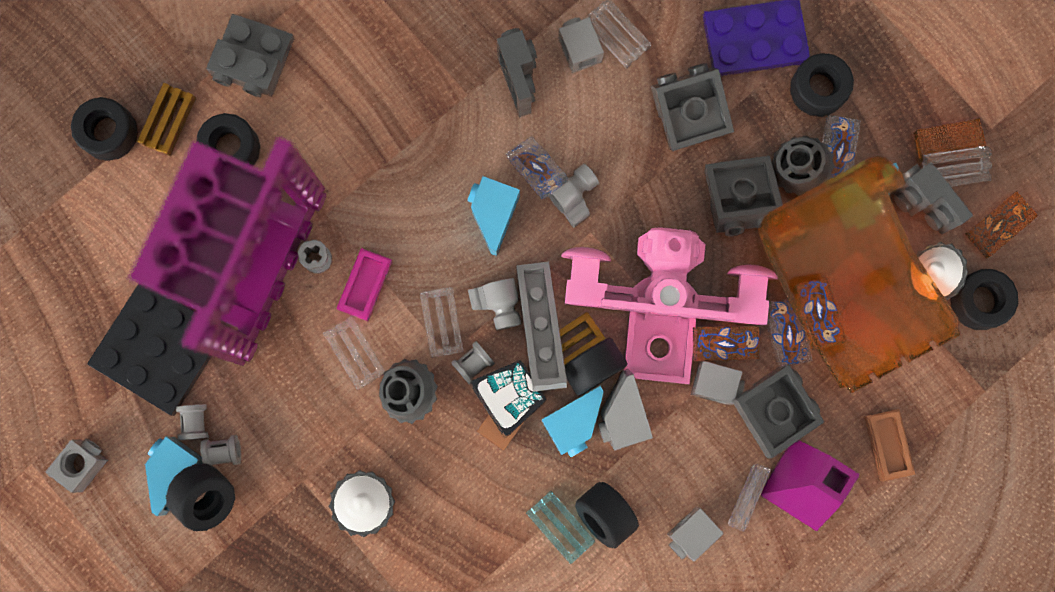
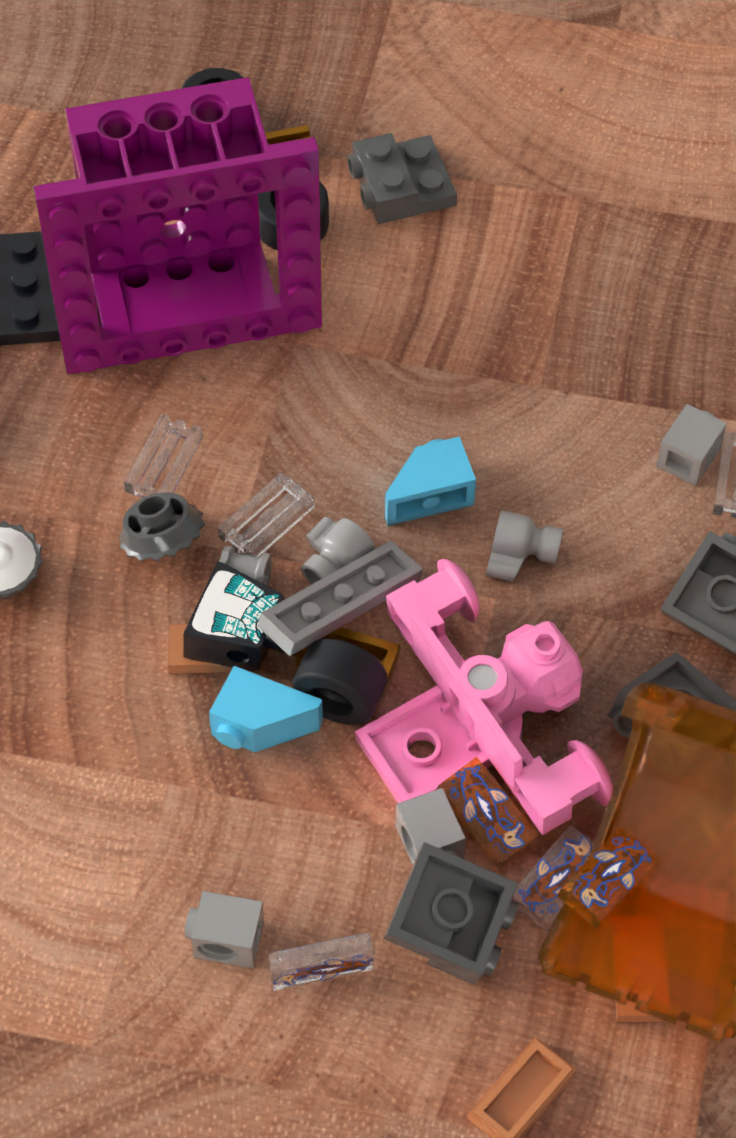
camera: 55 degrees right, 25 degrees down
light grey bush [298,240,332,273] -> none
dark pink tile [336,248,392,321] -> none
dark grey plate [497,28,537,118] -> none
clear tile [506,136,569,200] -> none
clear light blue tile [526,490,596,564] -> none
black tyre [575,482,639,549] -> none
light grey slope [598,369,653,451] -> none
magenta slope [760,440,860,531] -> none

